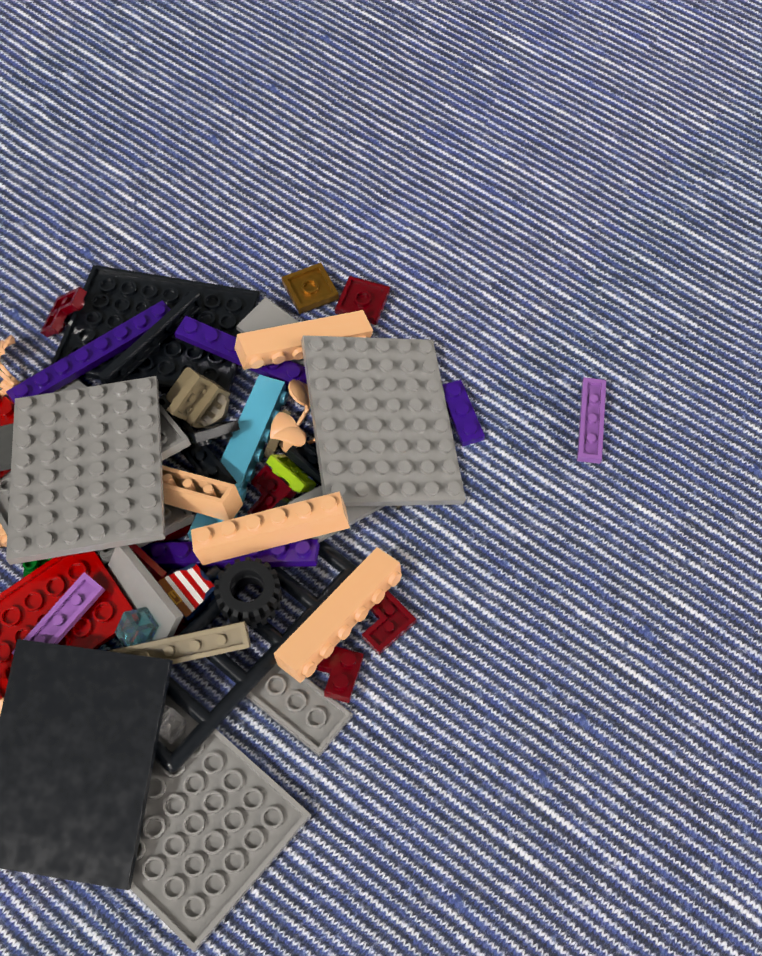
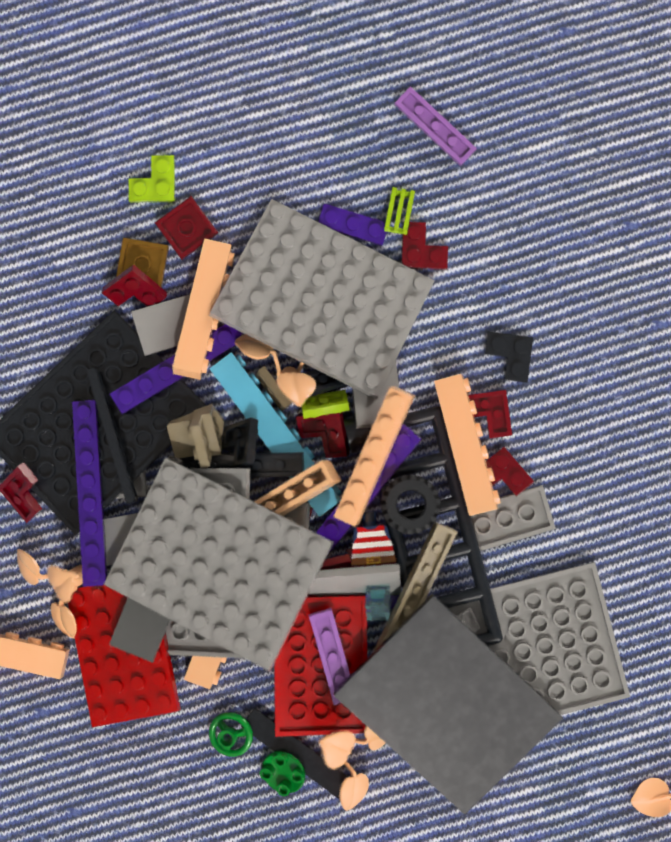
camera: 55 degrees left, 25 degrees up
none -> dark red plate [101,265,167,307]
none -> lime plate [129,155,175,203]
none -> lime tile [384,187,415,235]
none -> dark red plate [402,222,448,270]
none -> black plate [484,331,533,383]

